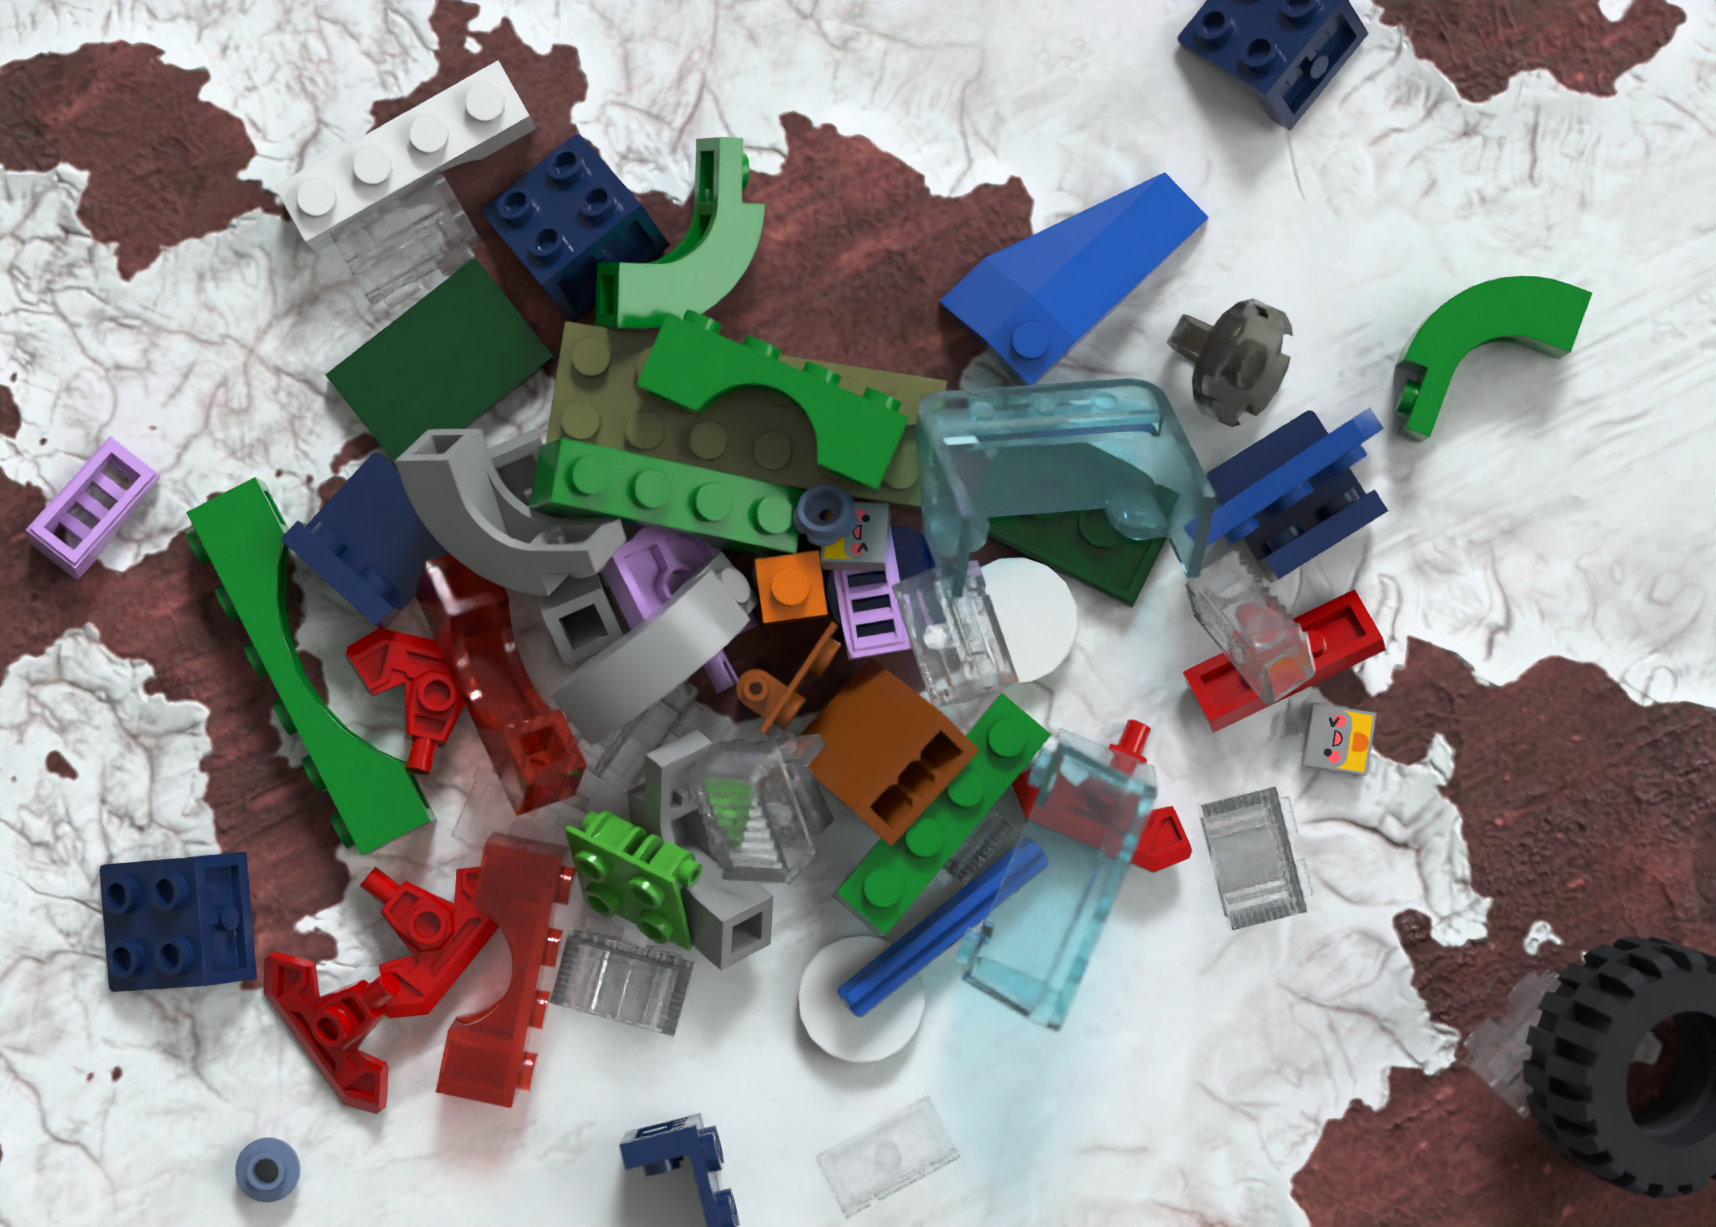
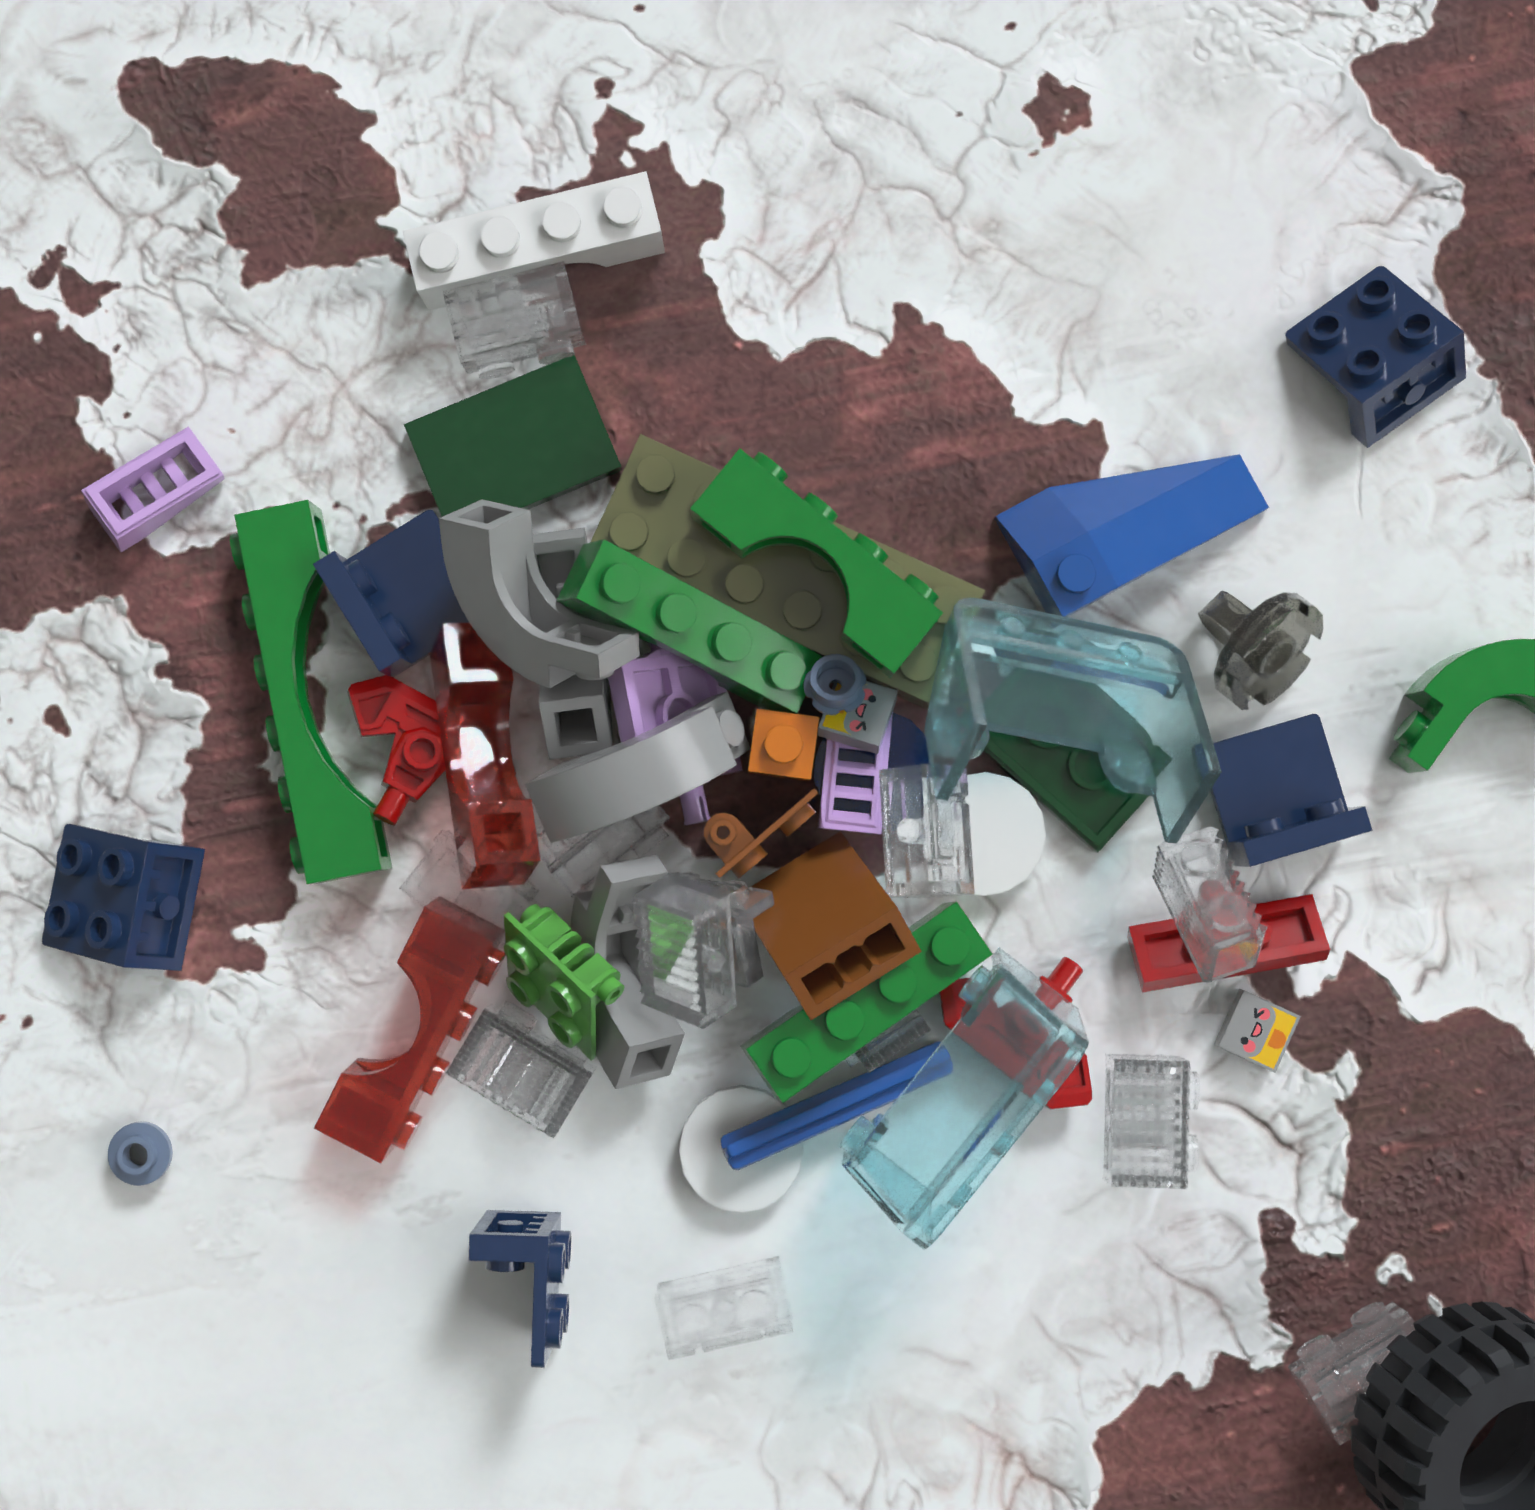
camera: 15 degrees right, 0 degrees up
red piece [263,952,401,1114] -> none
red piece [360,864,516,1019] -> none
dark blue bracket [482,134,670,323] -> none
arch [595,137,765,328] -> none
blue wing [1192,408,1384,547] -> none

